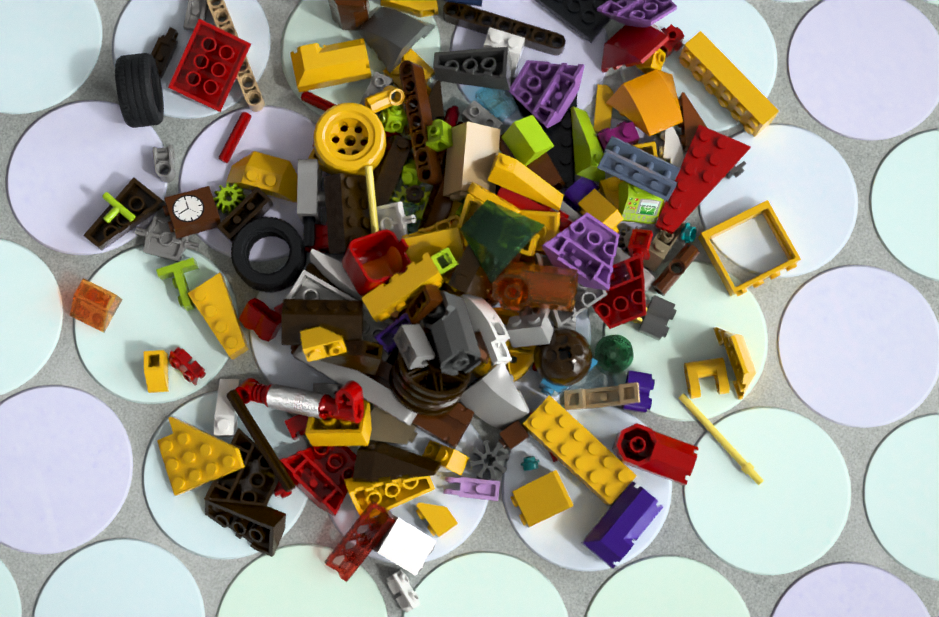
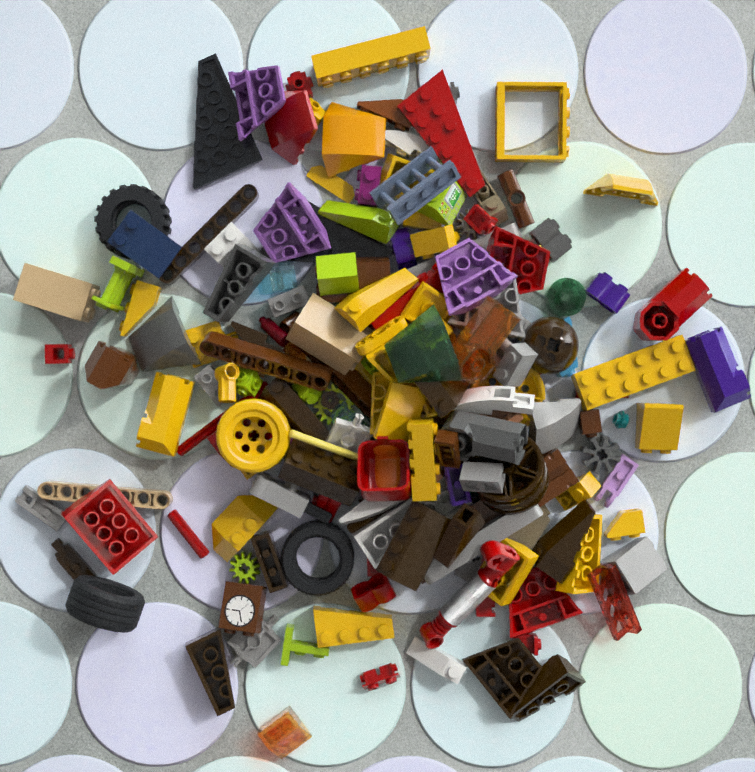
camera: 60 degrees left, 10 degrees up
lime piece [102,192,135,223] -> none
yellow slope [144,350,169,393] -> none
light grey piece [152,145,176,183] -> none
yellow wing [157,417,245,496] -> none
dark brown axle [226,389,295,492] -> none
yellow slope [300,326,347,362] -> none
white hinge [387,570,421,613] -> none
lime brick [426,119,453,152] -> none
lime brick [430,247,458,274] -> none
tan slope [564,382,640,410] -> none
light yellow bar [678,393,764,486] -> none
teal plate [680,222,697,244] -> none
yellow connector [684,357,730,399] -> none

